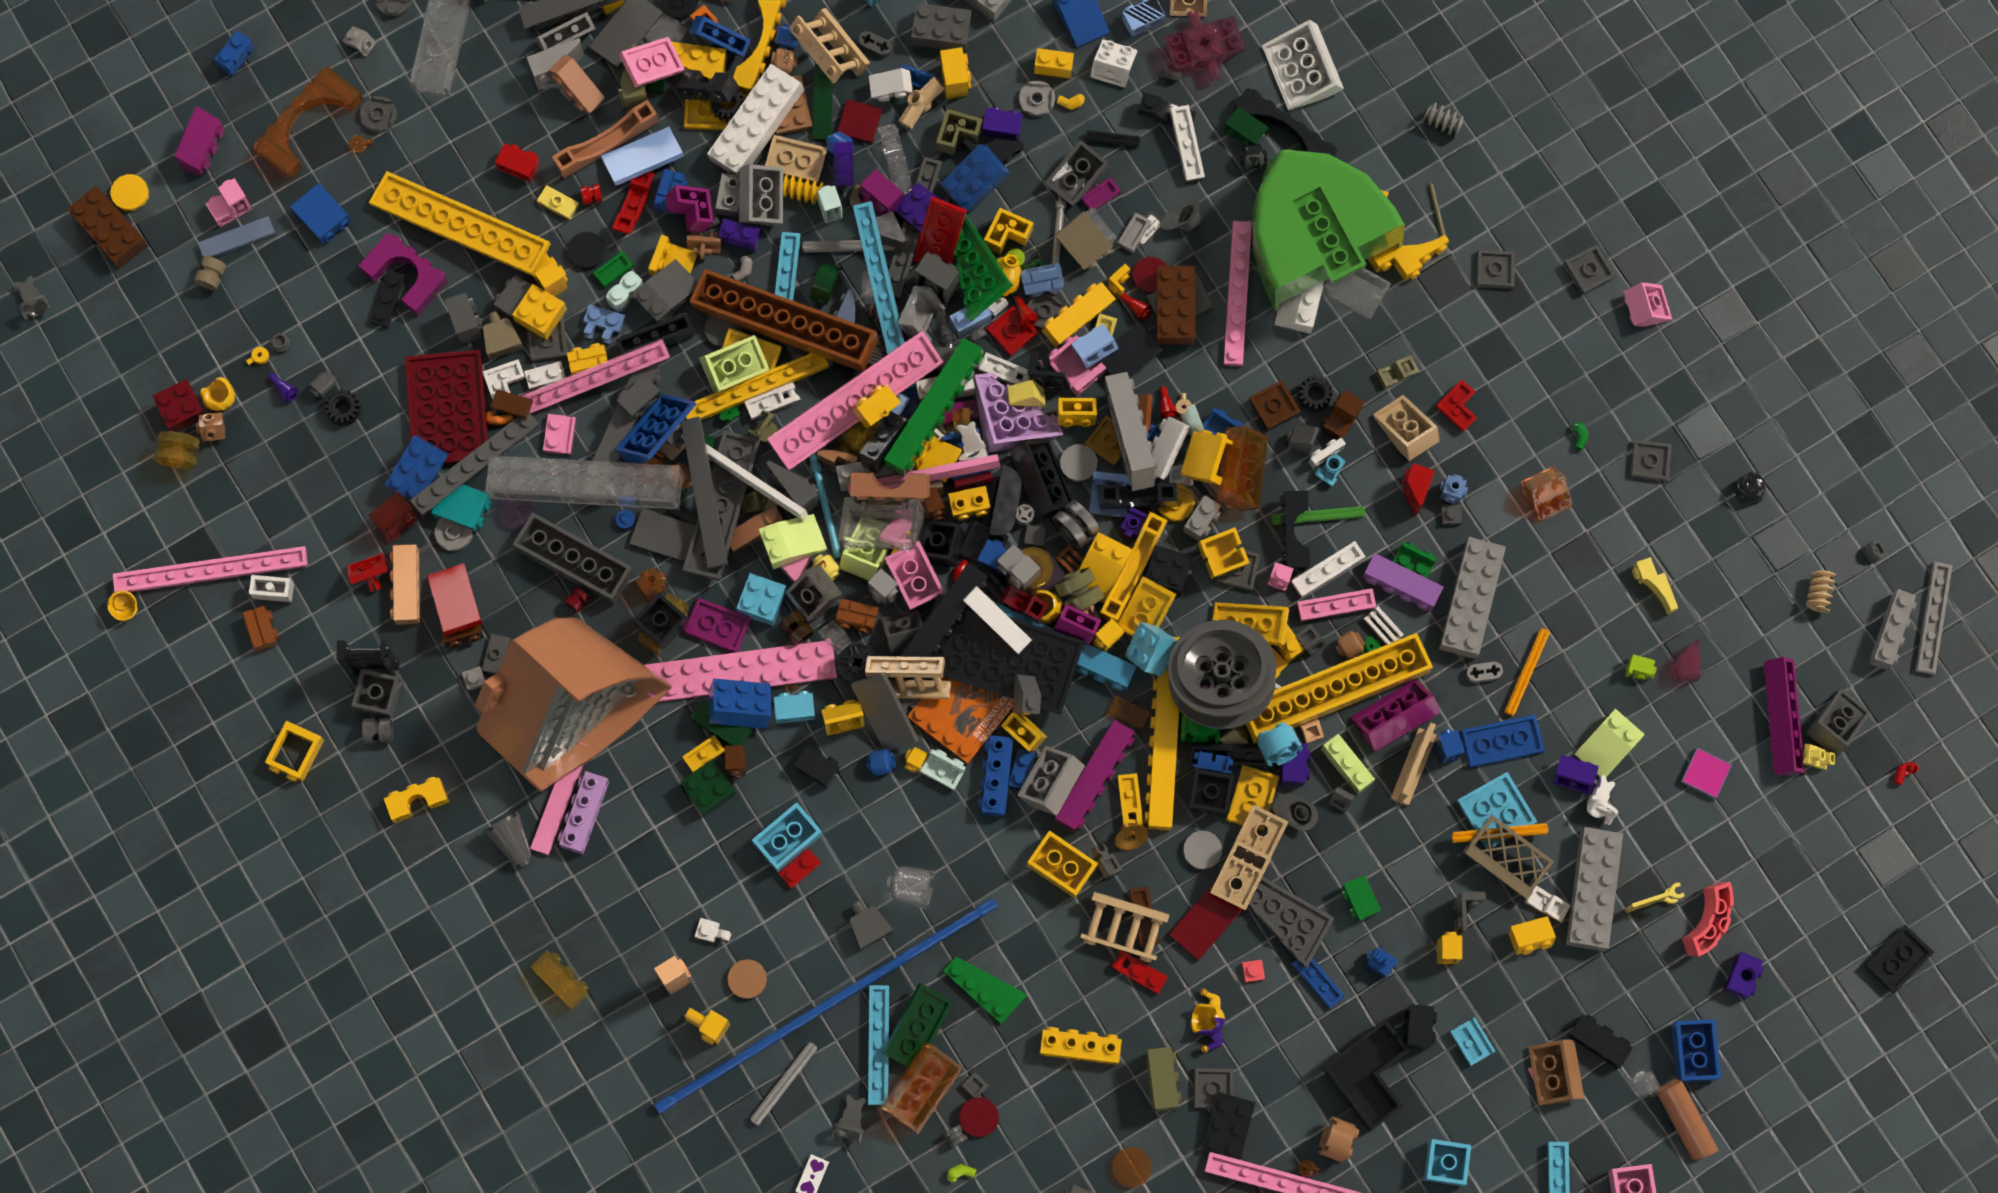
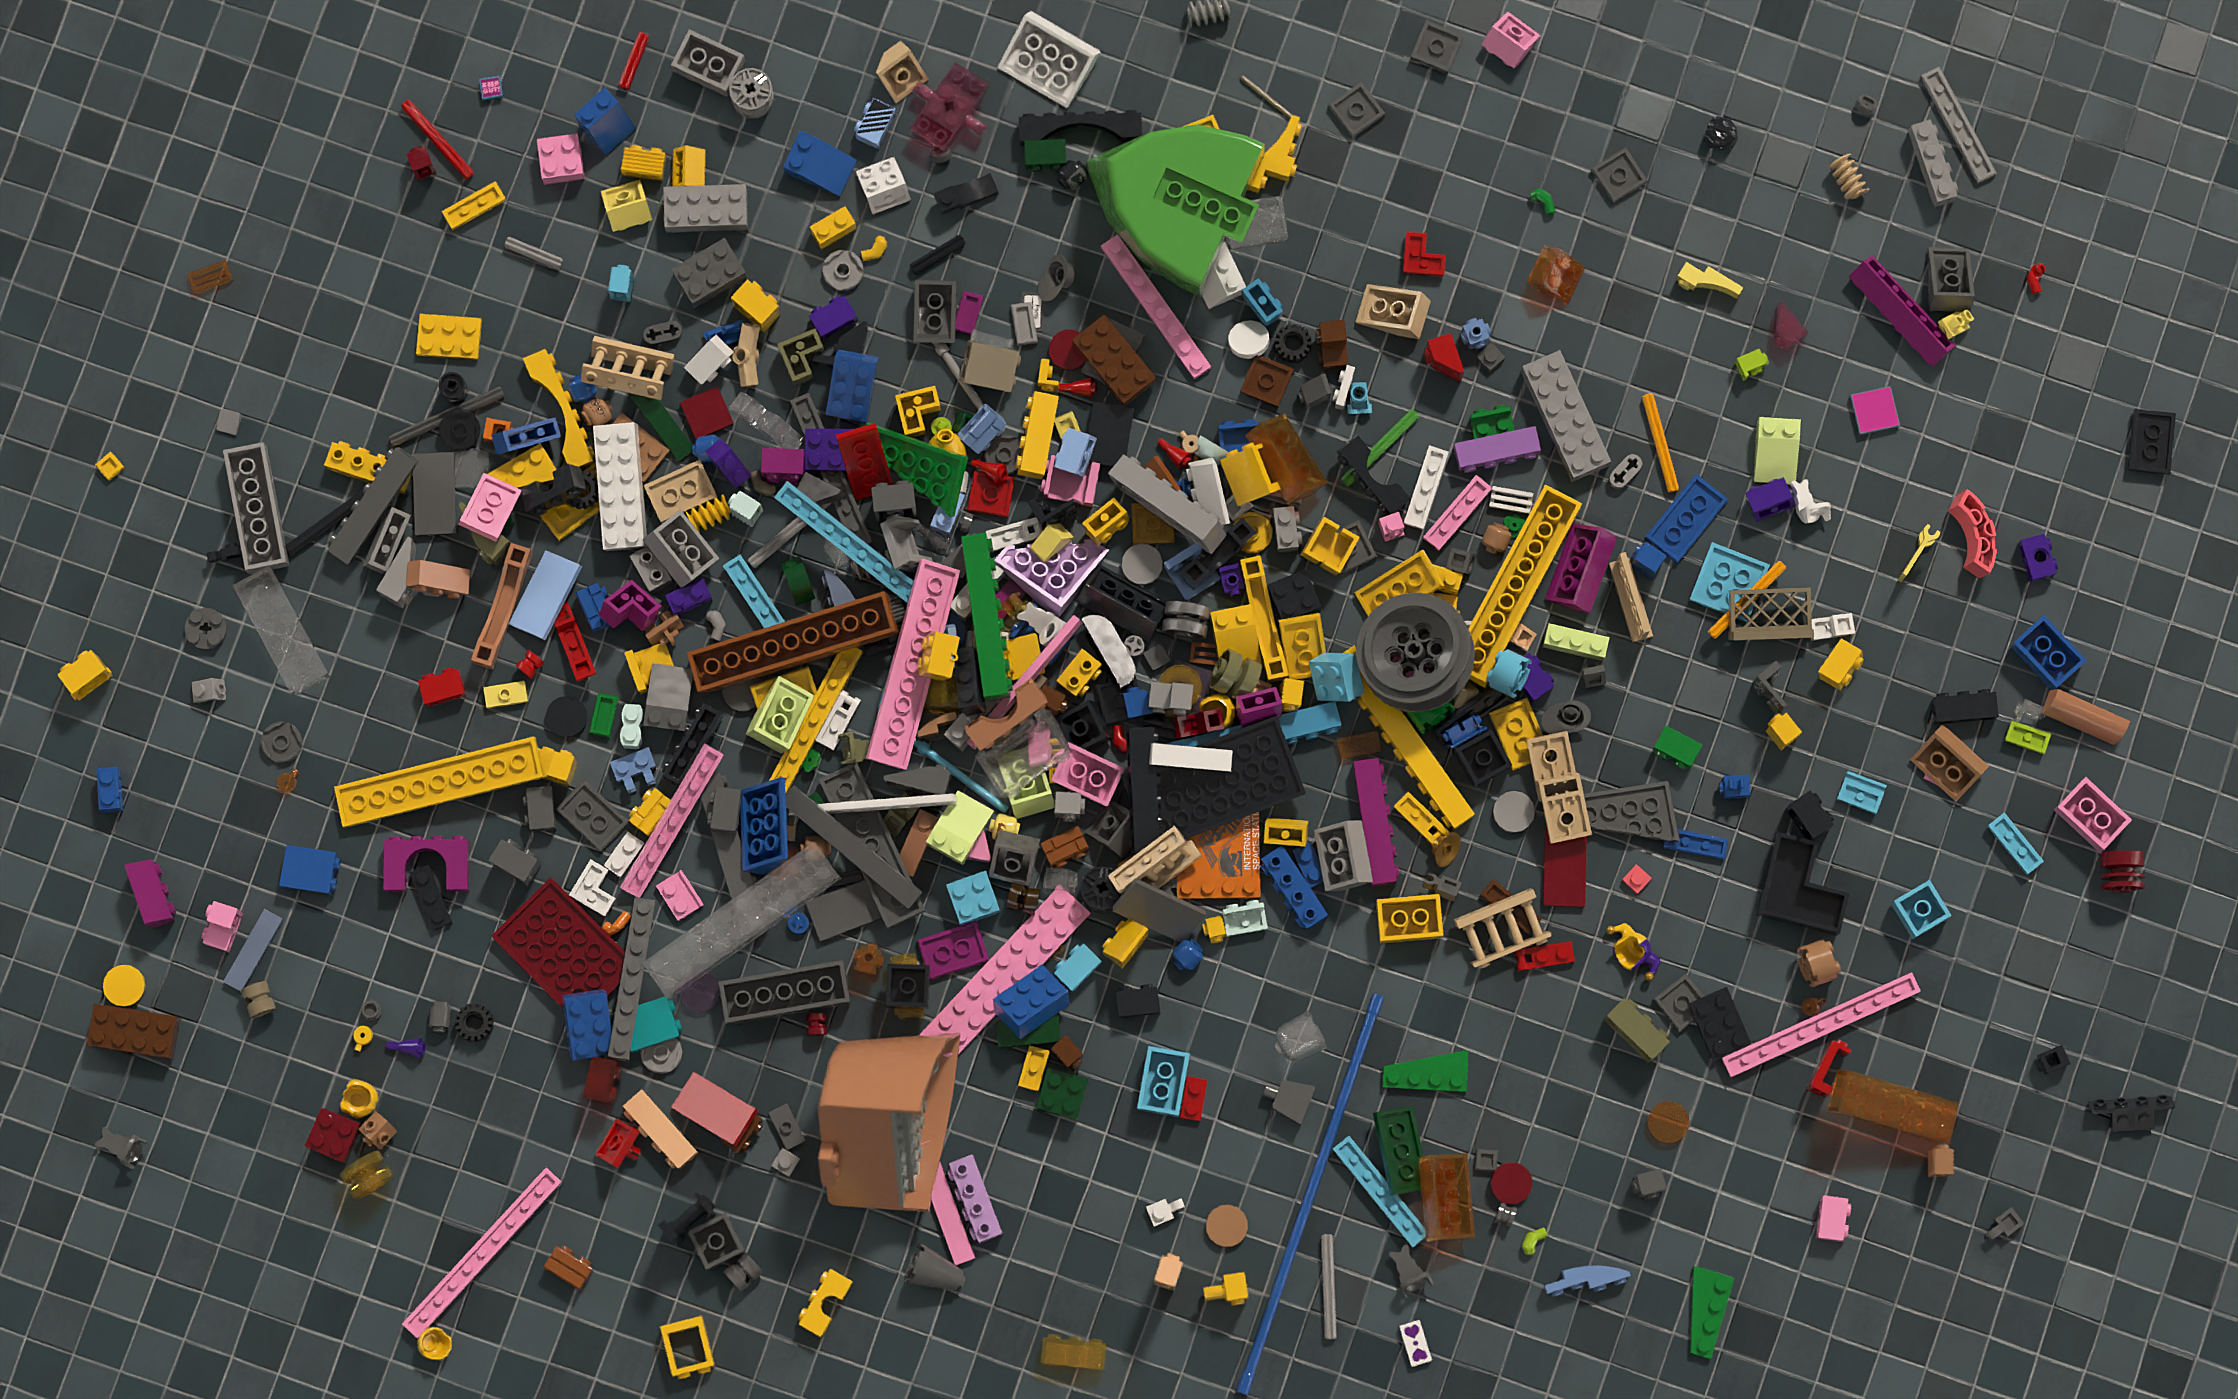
camera: 35 degrees left, 5 degrees up
white brick [249,575,294,603] -> none
clear orange arch [253,66,364,180] -> none
dark tan torso [483,312,524,360] -> none
reddish brown tile [490,389,533,419] -> none
yellow brick [512,284,567,340] -> none
dark red tile [954,471,993,492] -> none
dark grey slope [1013,674,1041,715] -> none
yellow brick [1040,1027,1122,1065] -> none
white plate [1170,105,1205,182] -> none
olive slope [1375,355,1420,389] -> none
light grey brick [1566,827,1623,952] -> none
none -> white tile [1228,320,1270,359]
none -> dark azure brick [1242,278,1283,327]
none -> lime plate [2004,721,2051,755]

